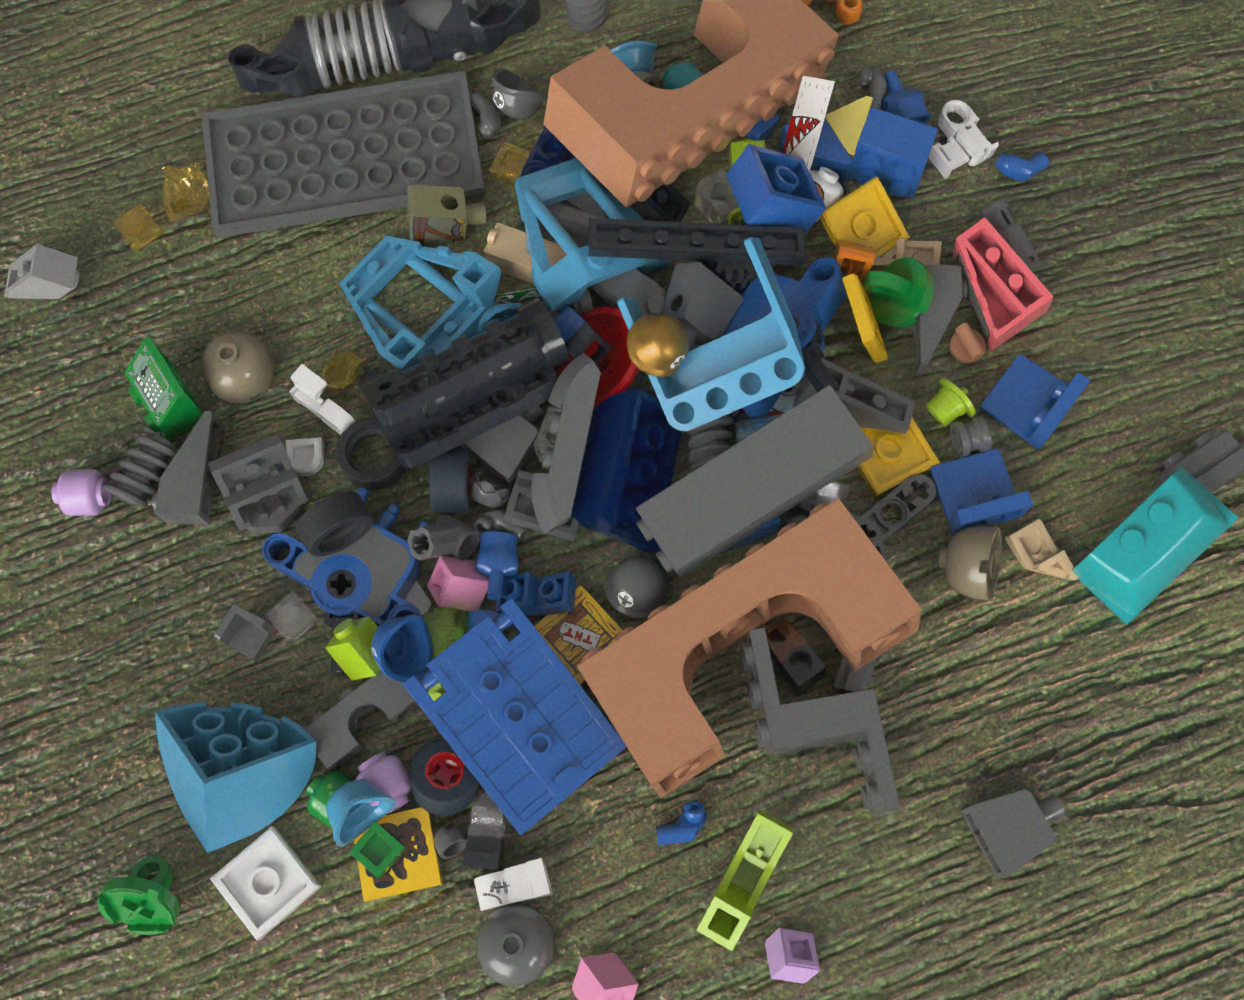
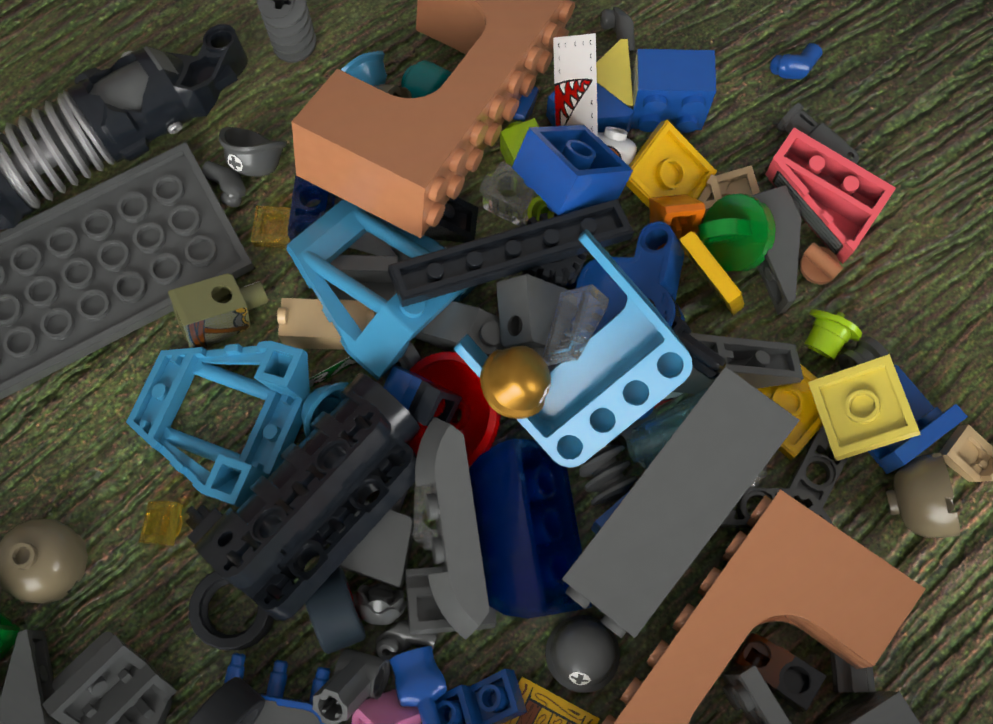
camera: 25 degrees left, 0 degrees up
white tile [286,437,324,476] -> none
white piece [289,364,356,435] -> none
blue piece [883,70,931,124] -> none
white piece [928,100,998,179] -> none
blue bracket [980,354,1091,449] -> none
none -> clear slope [542,284,609,366]
none -> light yellow plate [808,354,921,461]

